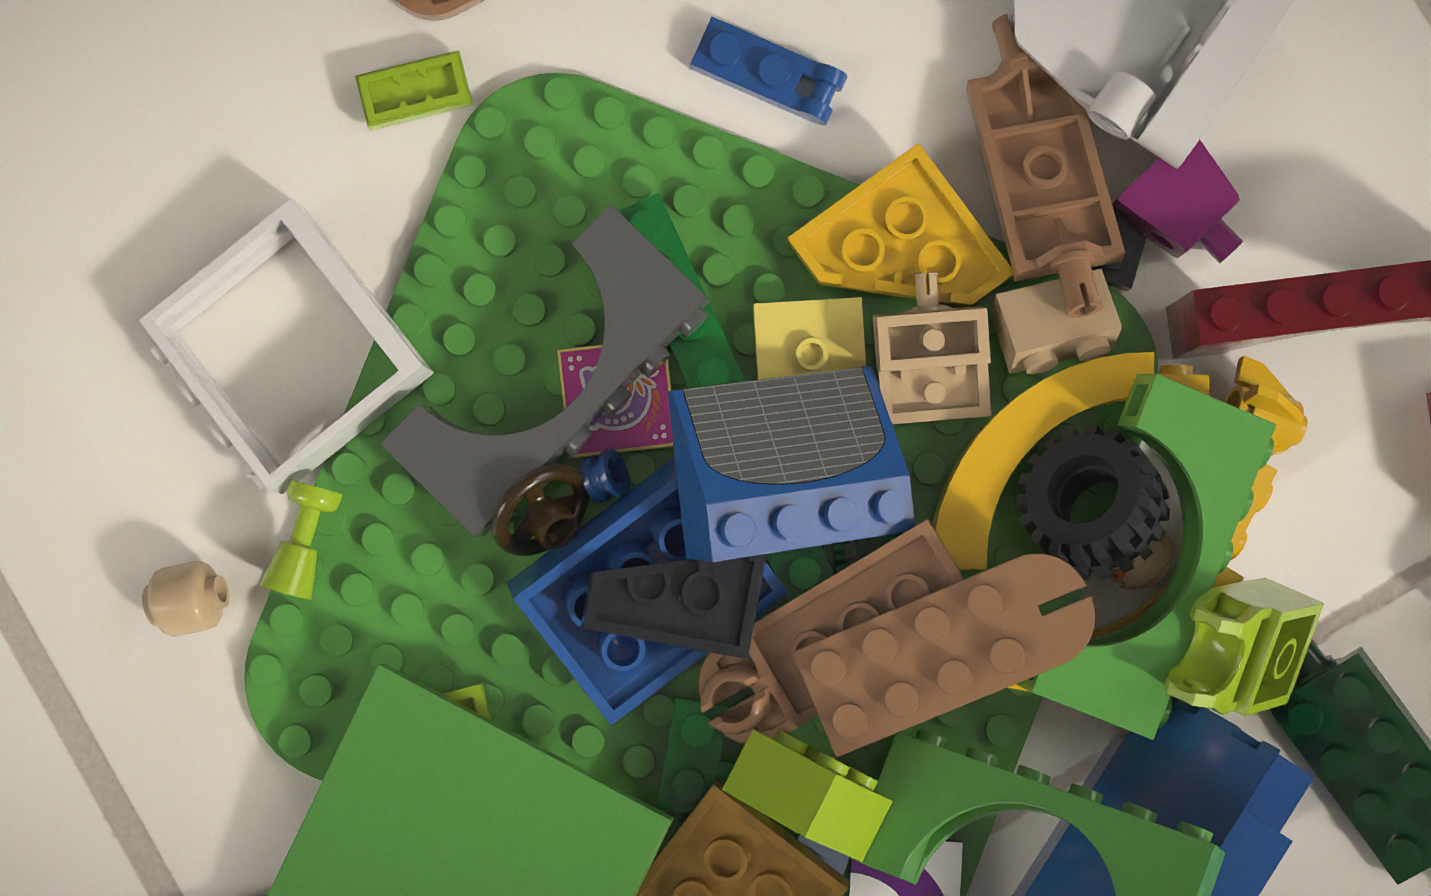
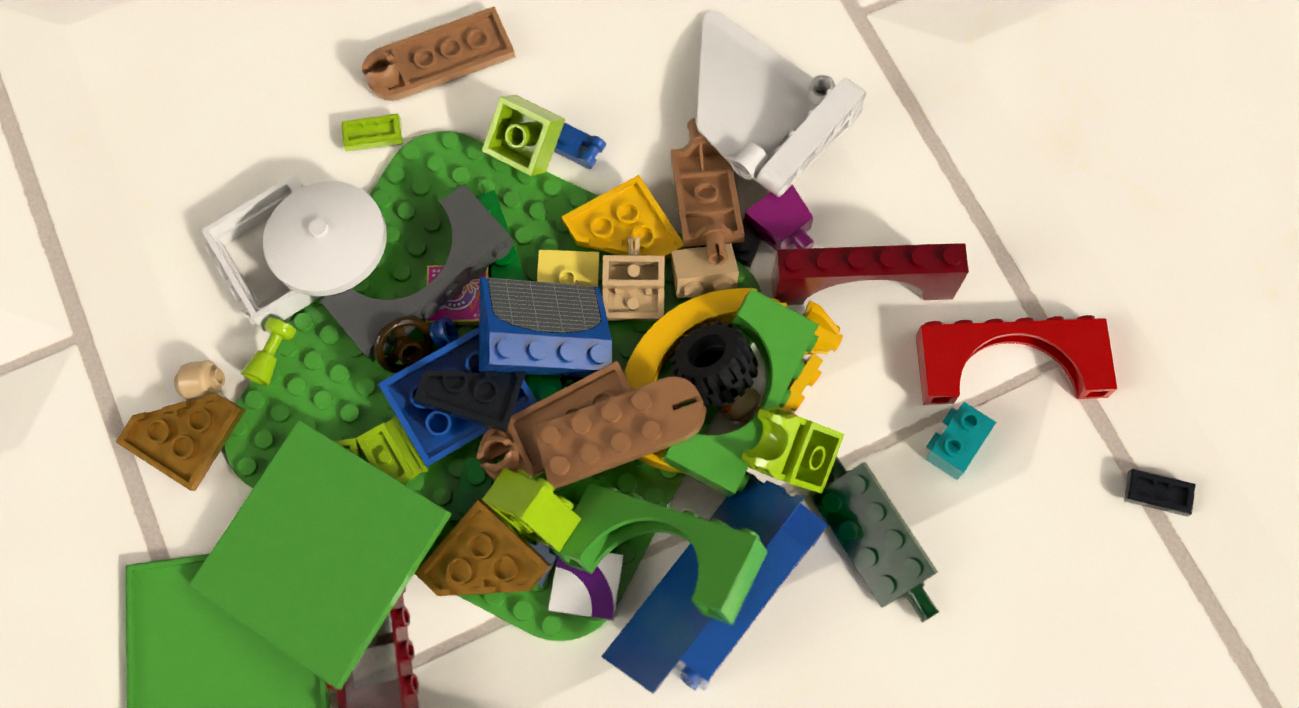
camera: 10 degrees right, 15 degrees down
none -> pearl gold plate [116,393,245,491]
none -> white dish [263,181,387,296]
none -> lime plate [356,415,428,484]
none -> lime brick [482,94,566,176]

